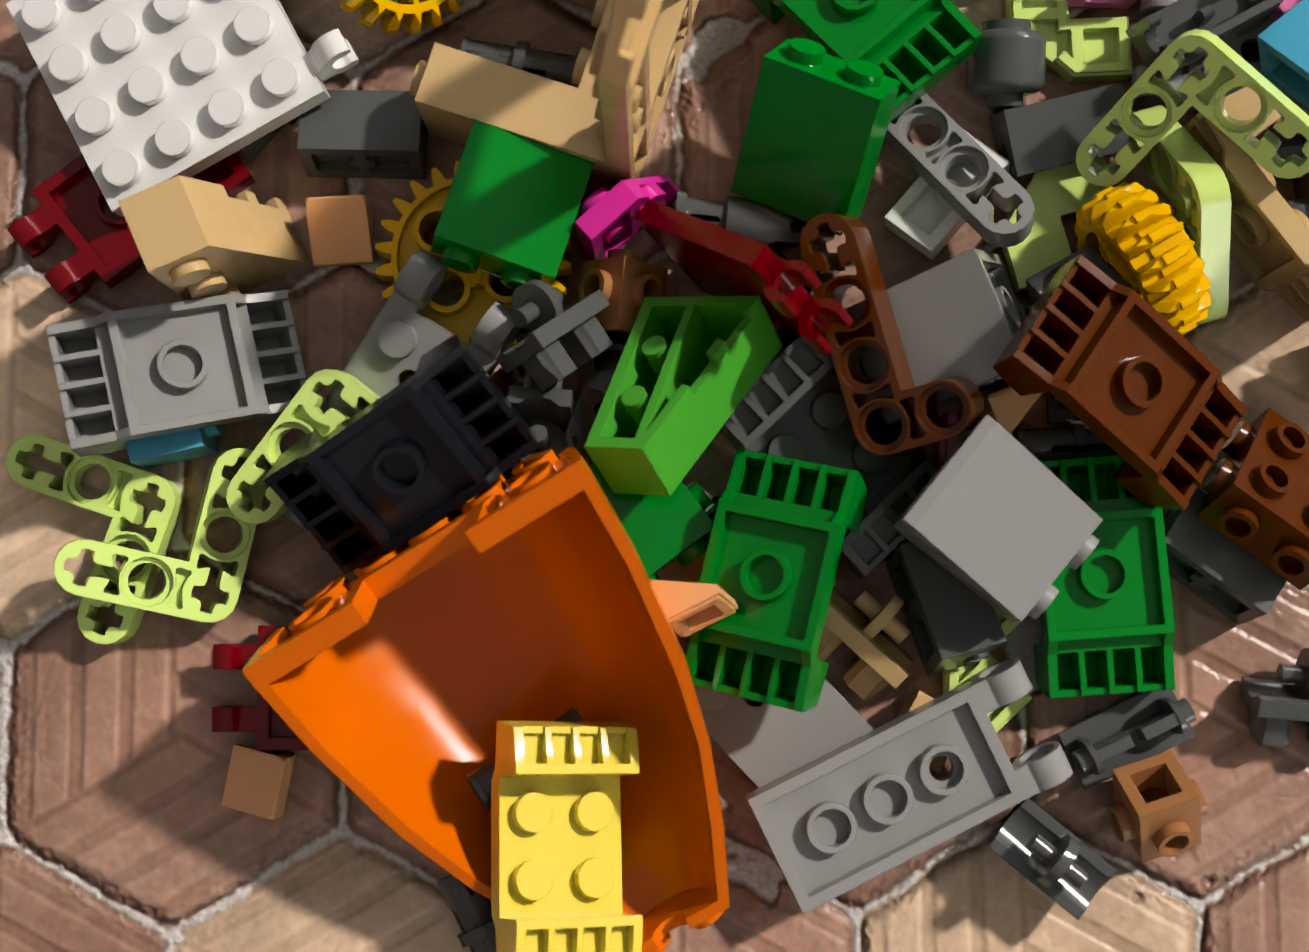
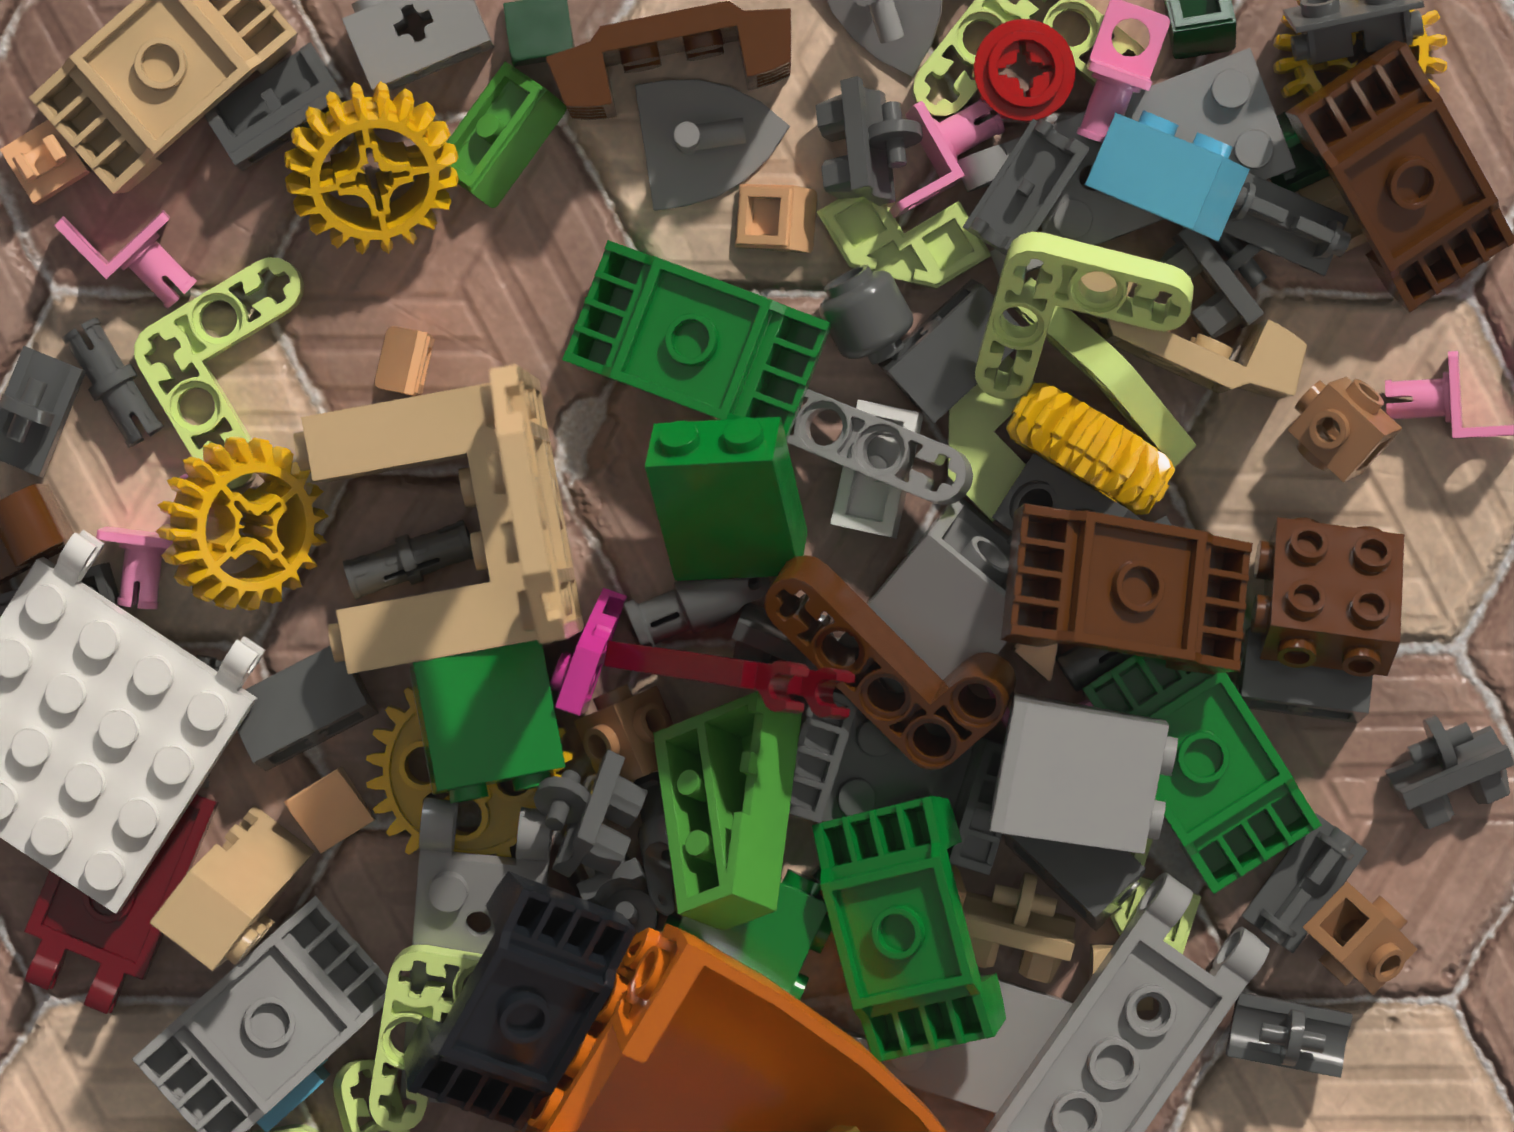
camera: 30 degrees left, 5 degrees up
light nougat slope [650,580,739,638] -> none

